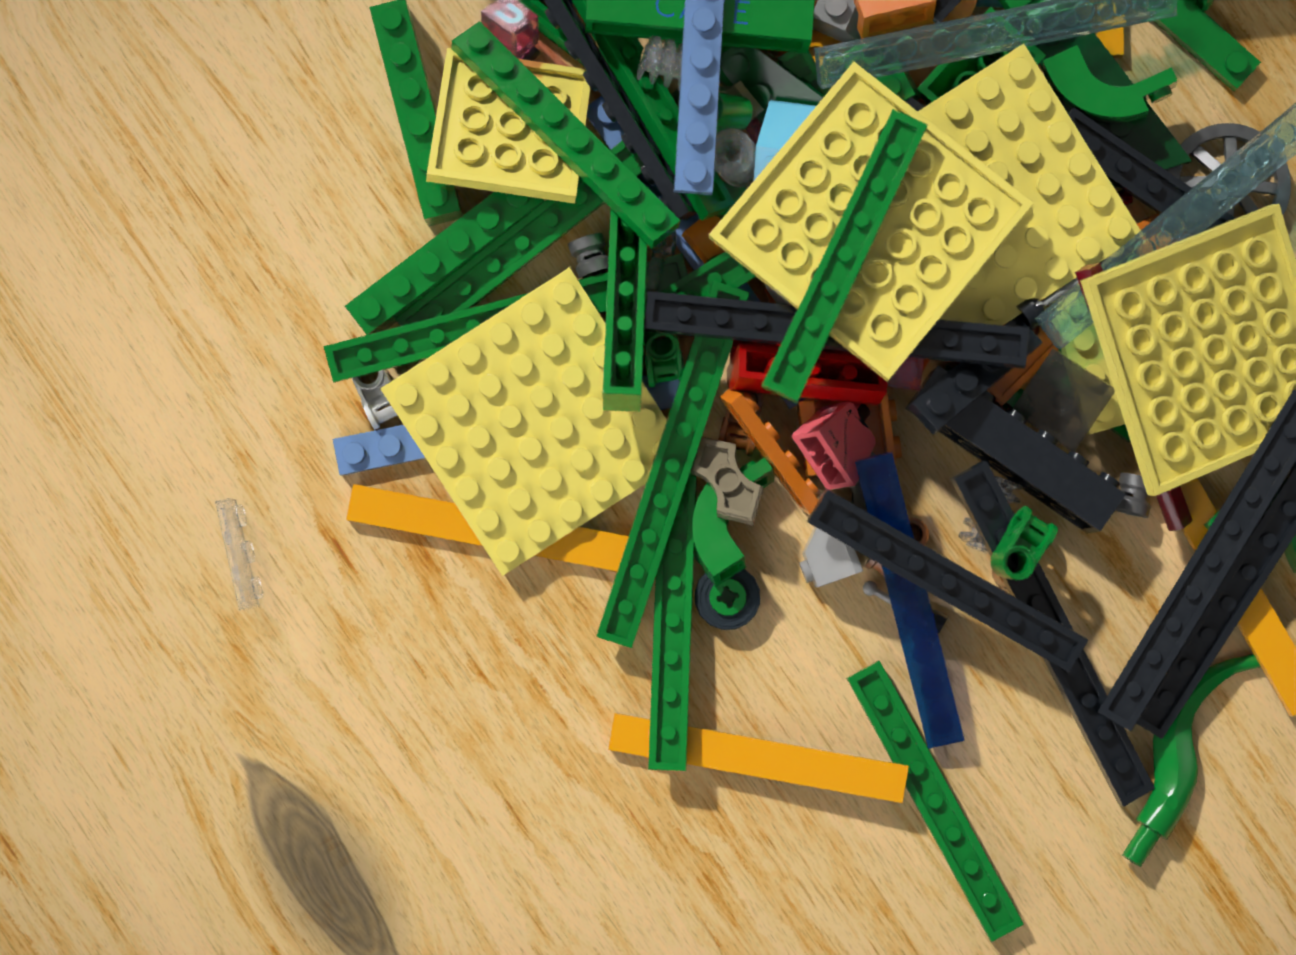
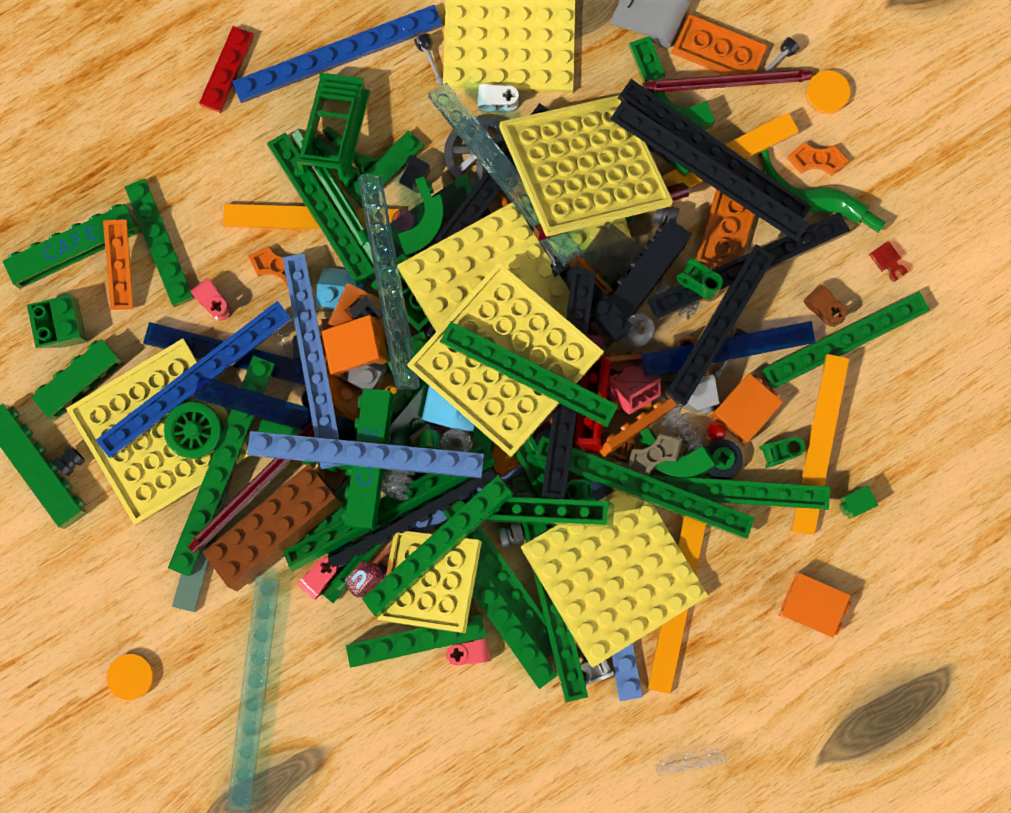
camera: 95 degrees left, 5 degrees down
none -> clear pink tile [392,209,414,232]
none -> black panel [399,154,430,193]
none -> coral piece [446,638,491,665]
none -> clear piece [623,313,655,349]
none -> clear piece [661,405,706,456]
none -> orange tile [696,189,755,269]
none -> red hinge [707,422,726,441]
none -> orange panel [711,373,783,445]
none -> green piece [759,437,805,468]
none -> orange panel [778,573,851,638]
none -> orange tile [787,142,849,176]
none -> dark orange piece [803,284,847,327]
none -> green brick [839,485,879,519]
none -> clear red plate [869,241,908,282]

